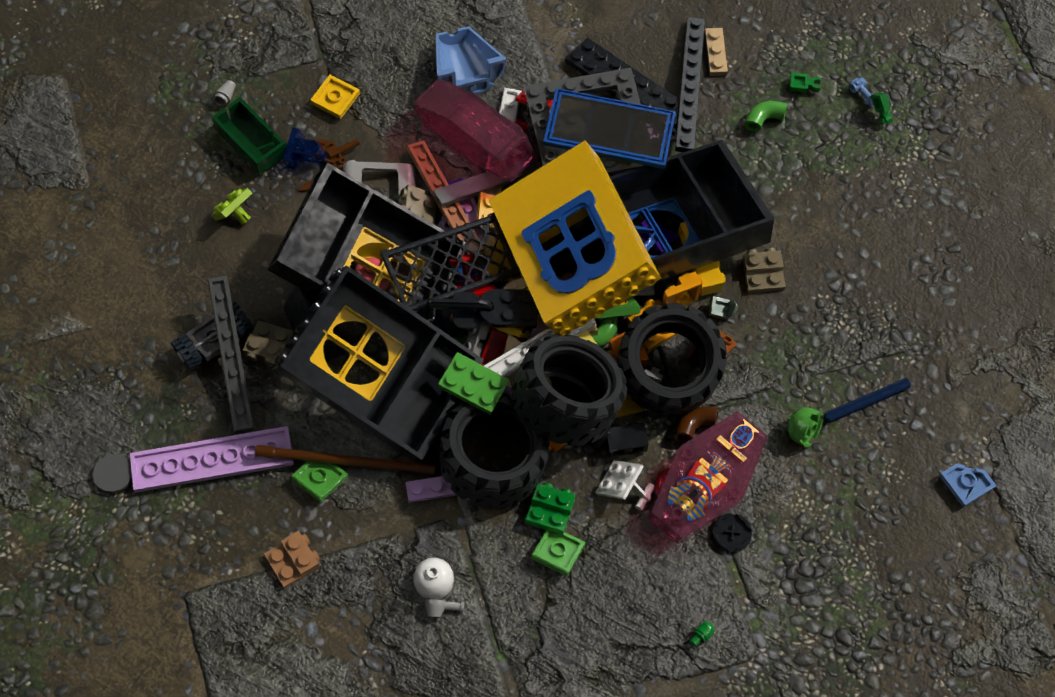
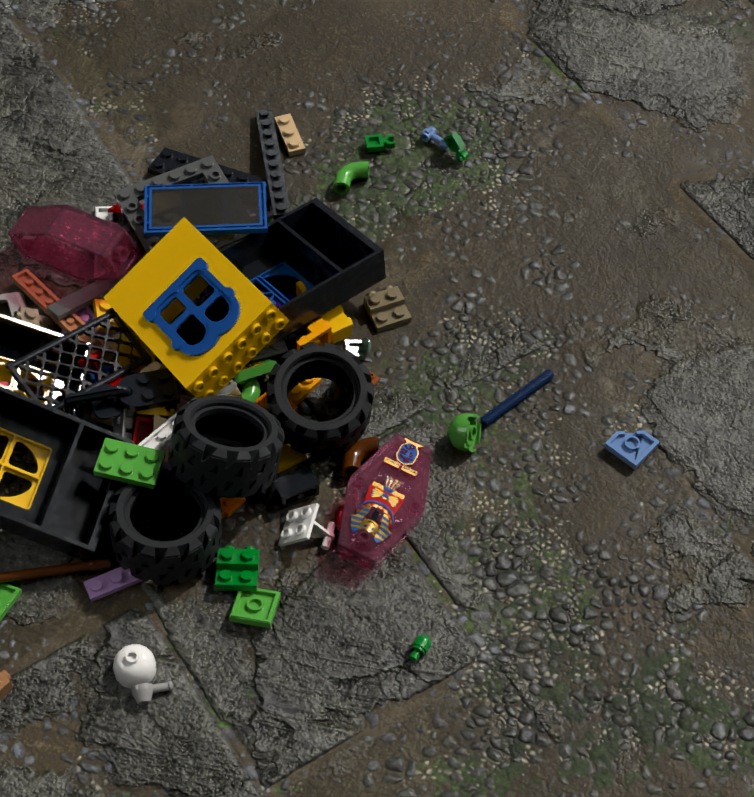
camera: 15 degrees left, 10 degrees down
medium blue cone [436,26,506,97] -> none
black tile [712,513,752,553] -> none

